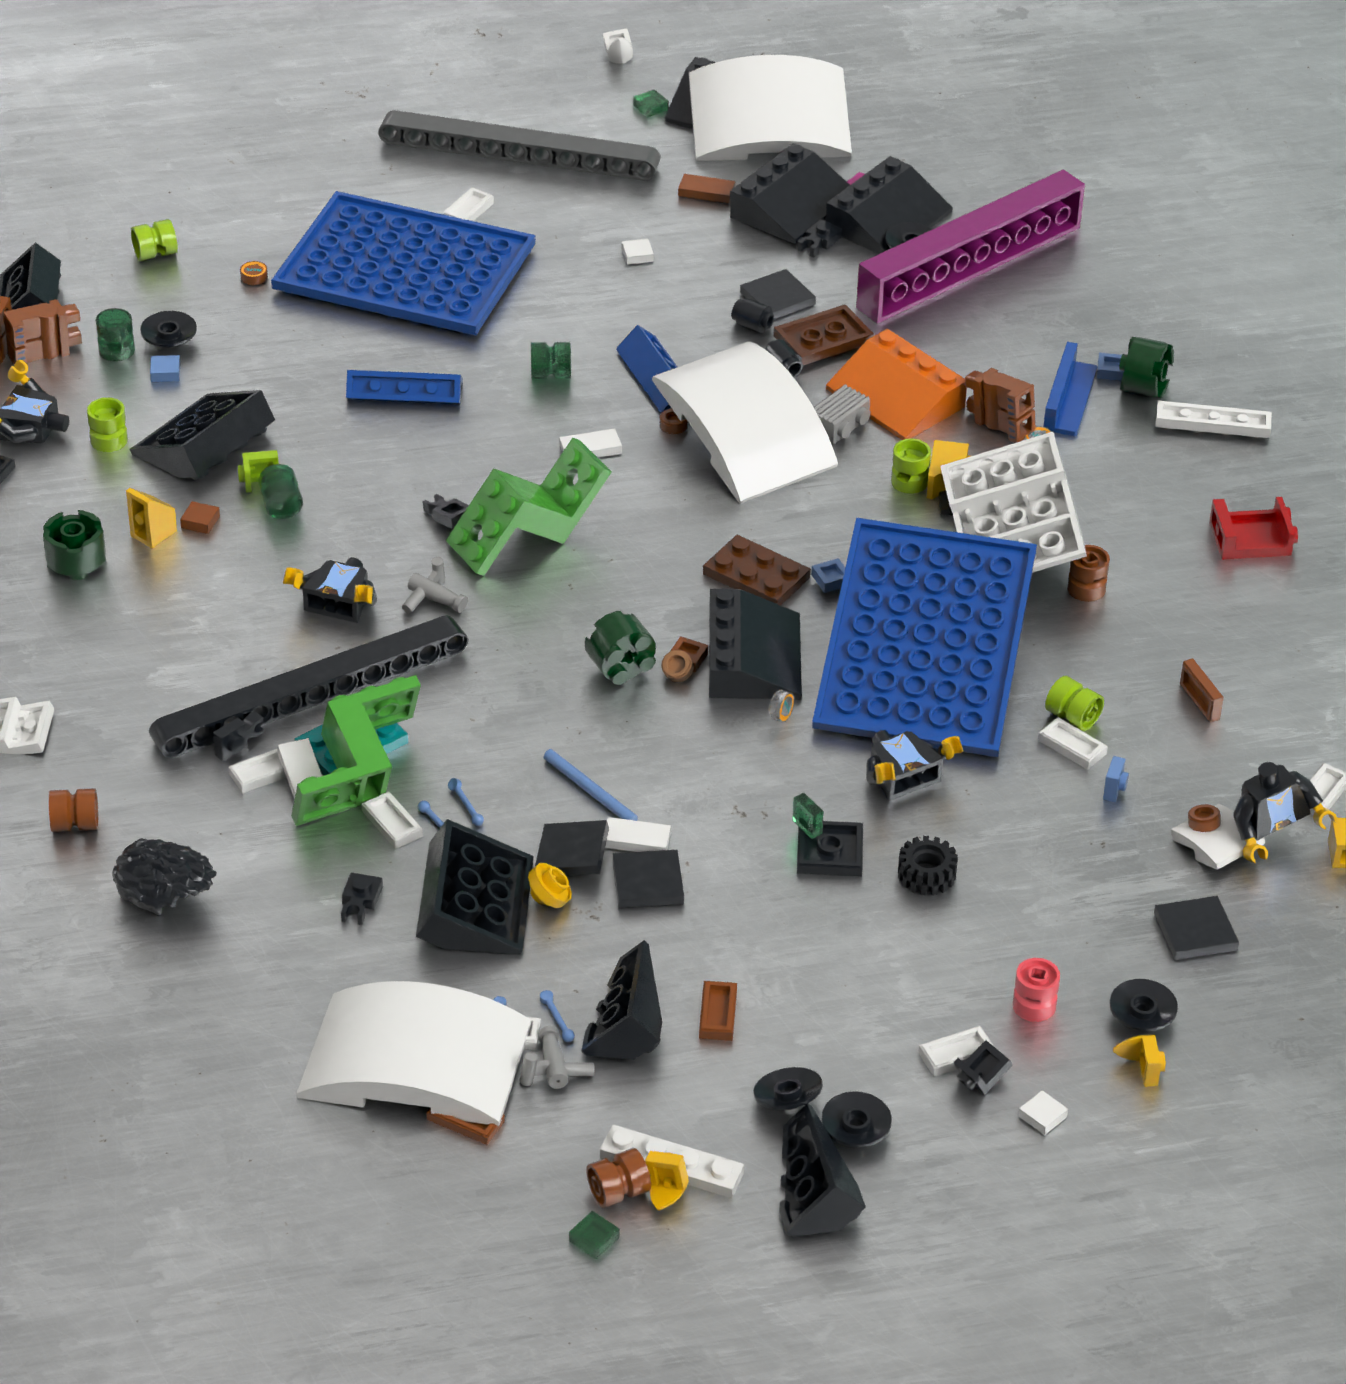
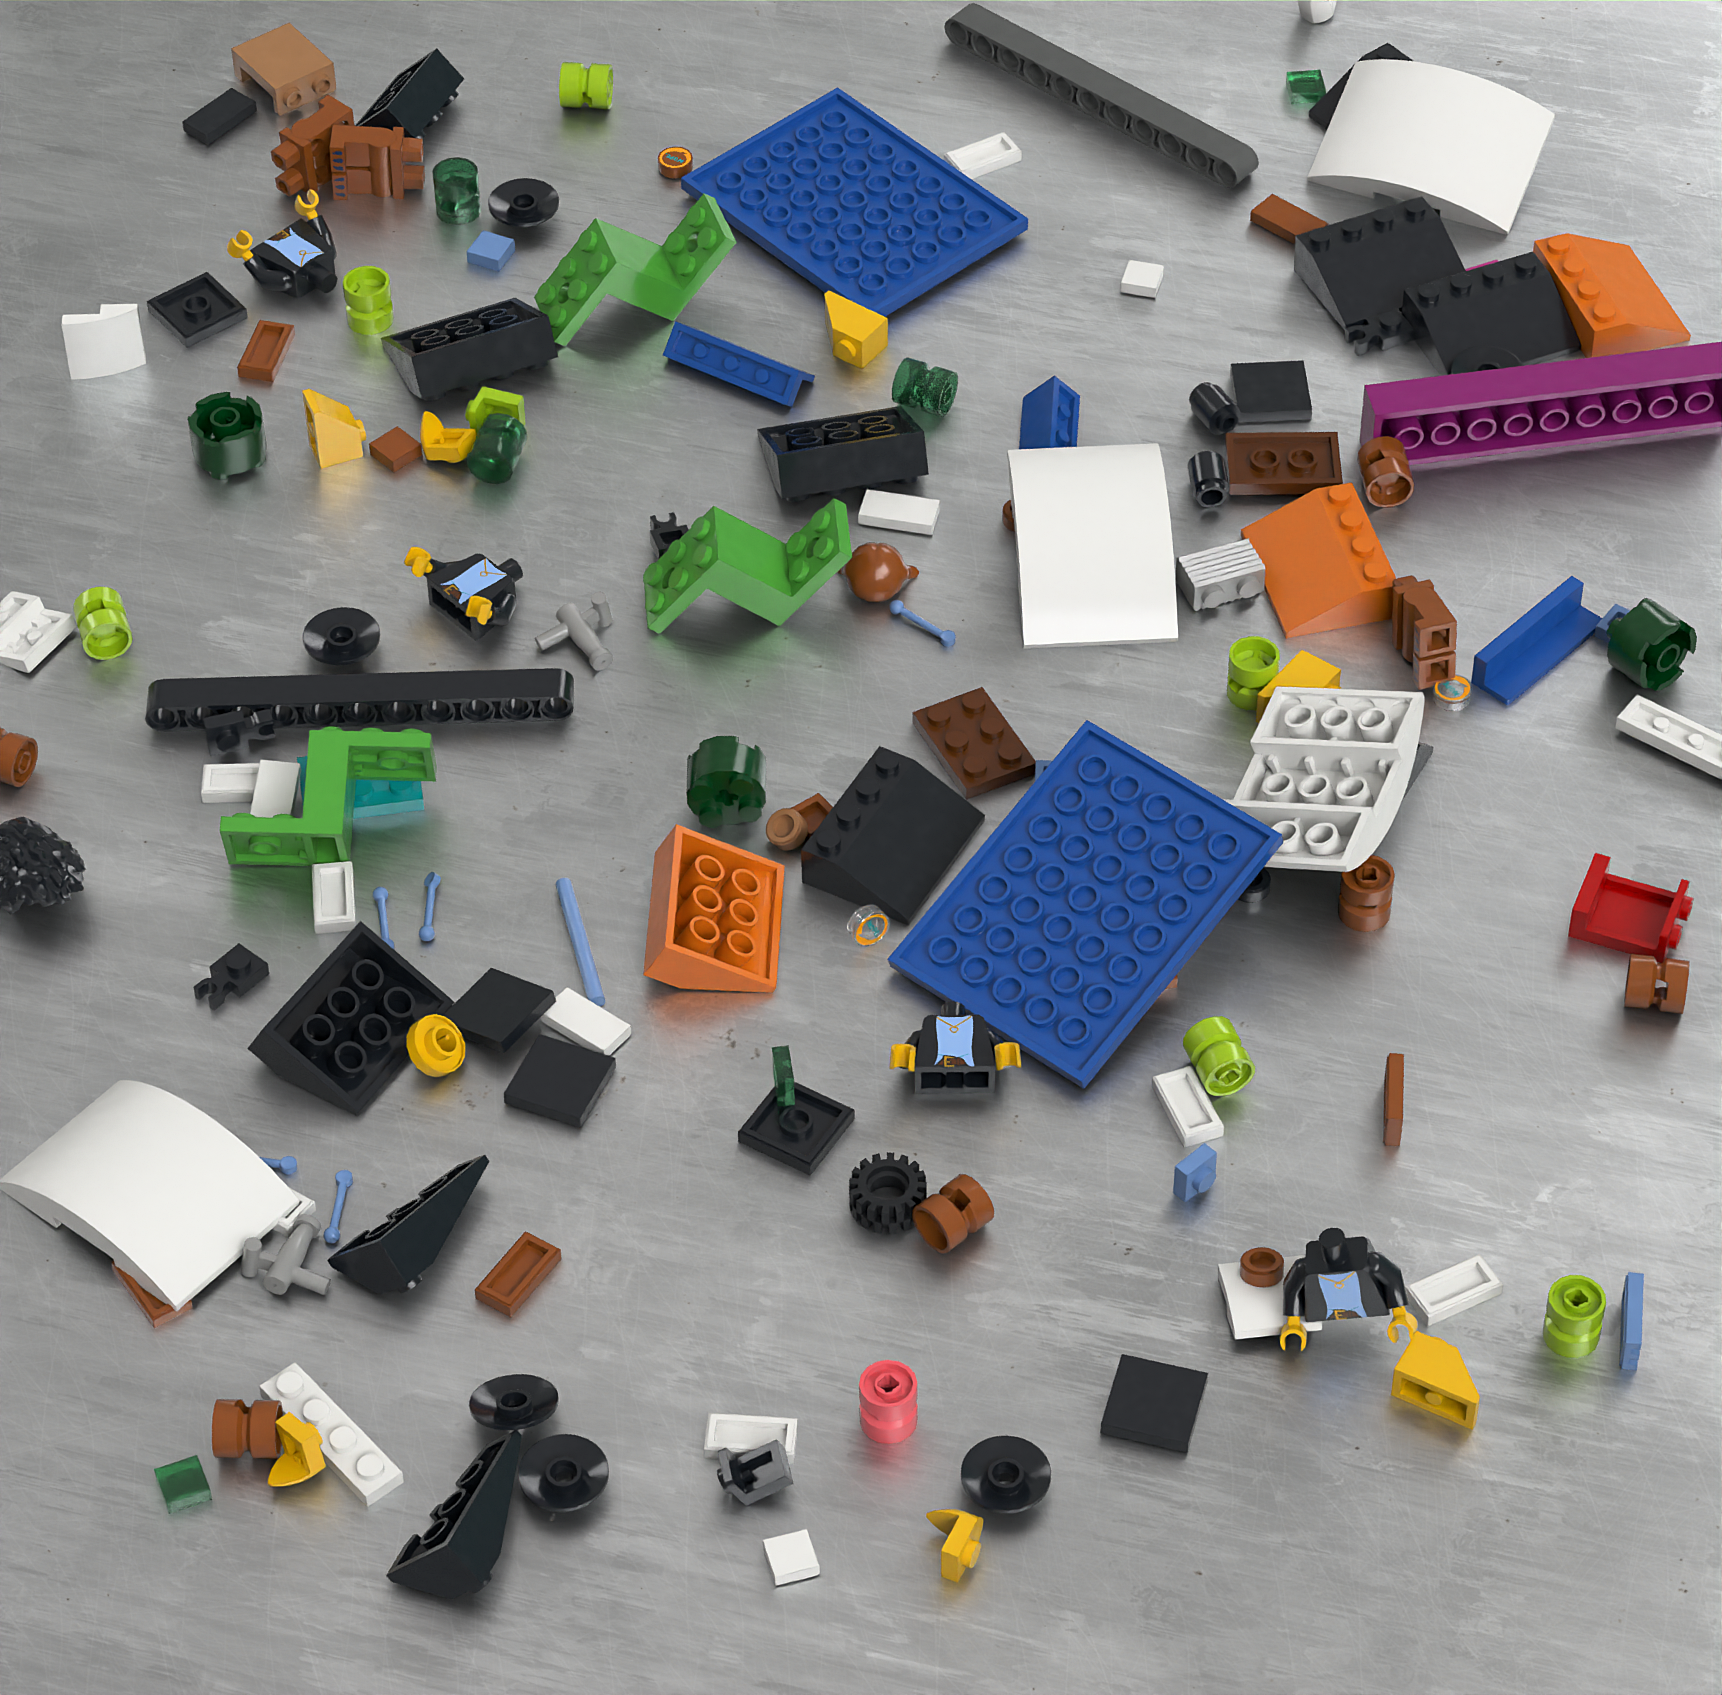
camera: 30 degrees right, 5 degrees up
none -> lime wheel [73,586,133,660]
none -> dark orange tile [237,320,295,382]
none -> black dish [303,607,380,665]
none -> yellow plate [420,411,479,463]
none -> bright green bracket [534,193,737,346]
none -> orange slope [643,824,785,993]
none -> black slope [757,406,929,502]
none -> yellow slope [824,291,888,369]
none -> dark orange hair [837,542,919,602]
none -> medium blue hinge [889,600,956,647]
none -> dark orange wheel [912,1174,994,1254]
none -> dark orange wheel [1357,436,1414,508]
none -> orange slope [1533,233,1691,358]
none -> dark orange wheel [1624,953,1690,1014]

